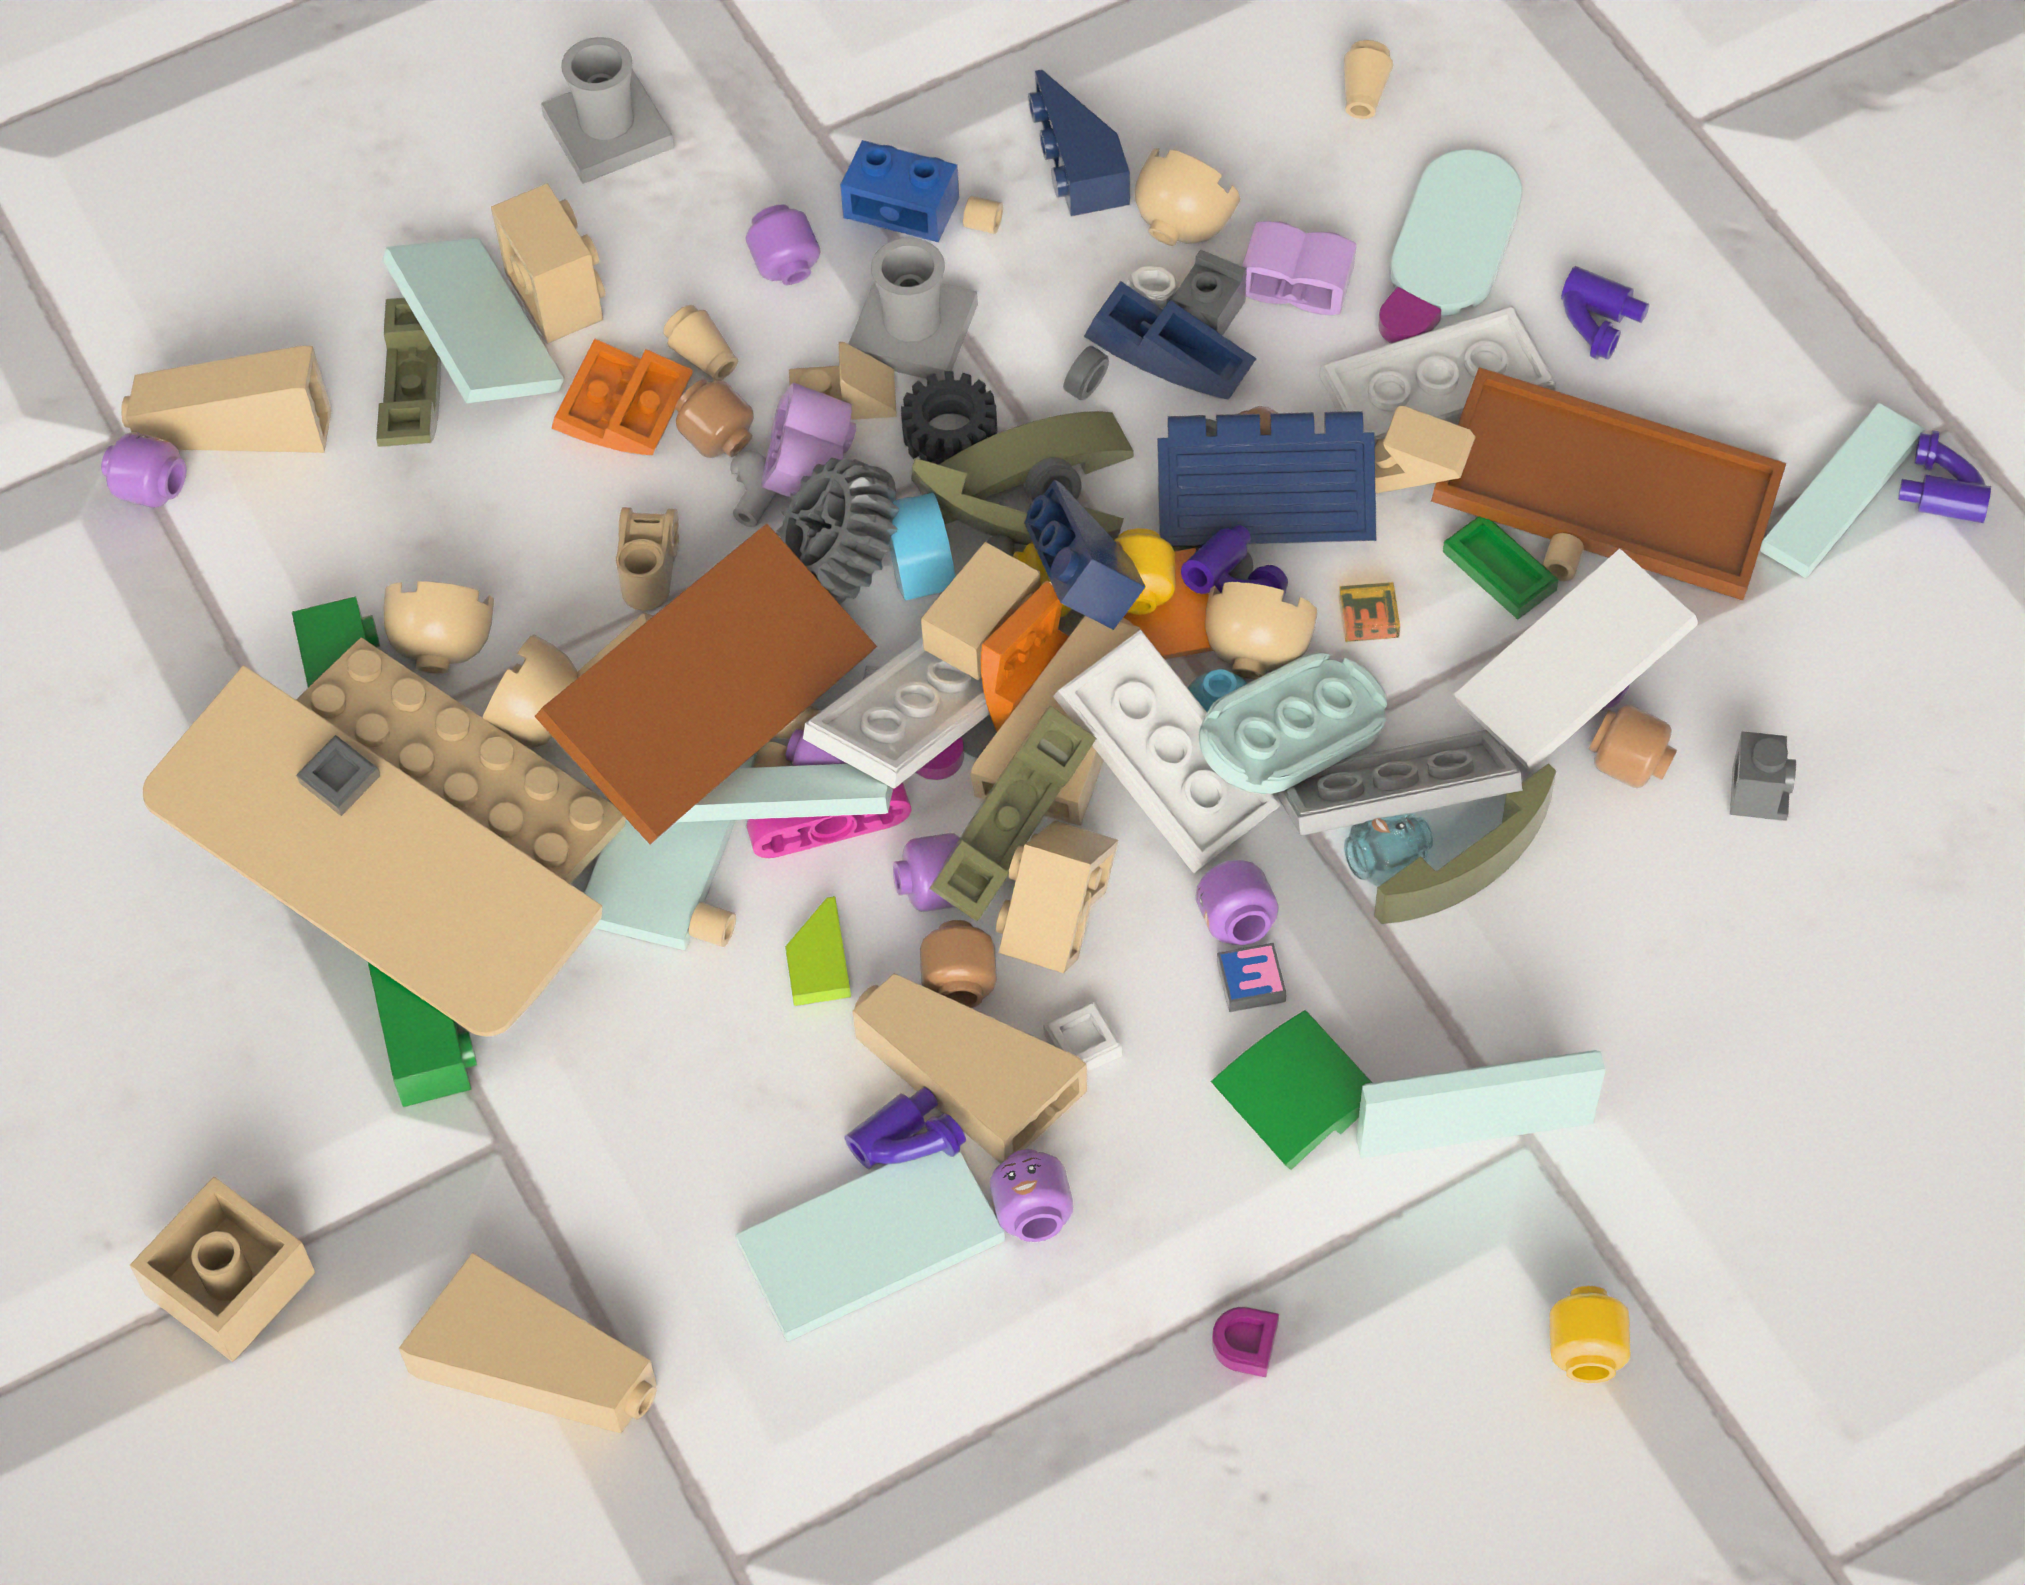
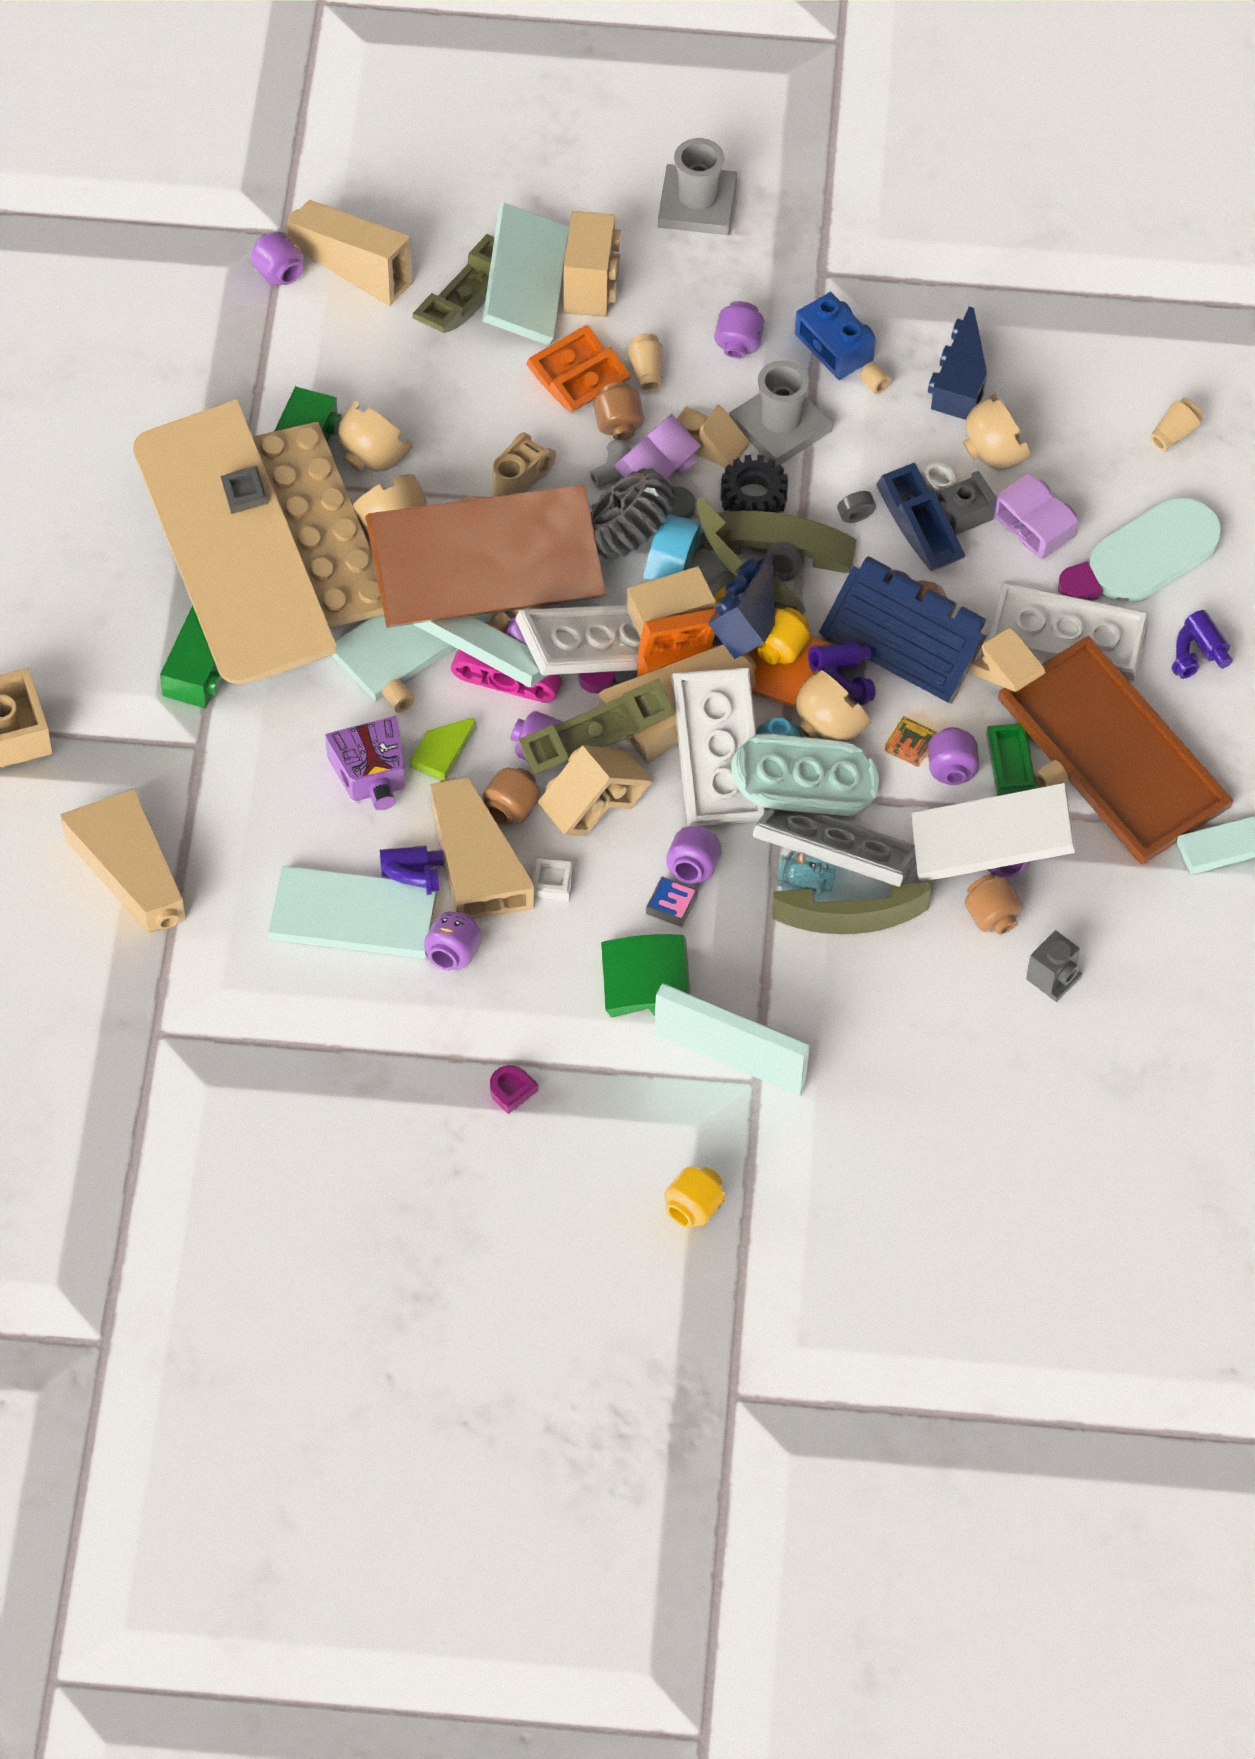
camera: 30 degrees right, 0 degrees up
none -> medium lavender torso [325,716,405,810]
none -> medium lavender head [928,727,979,785]

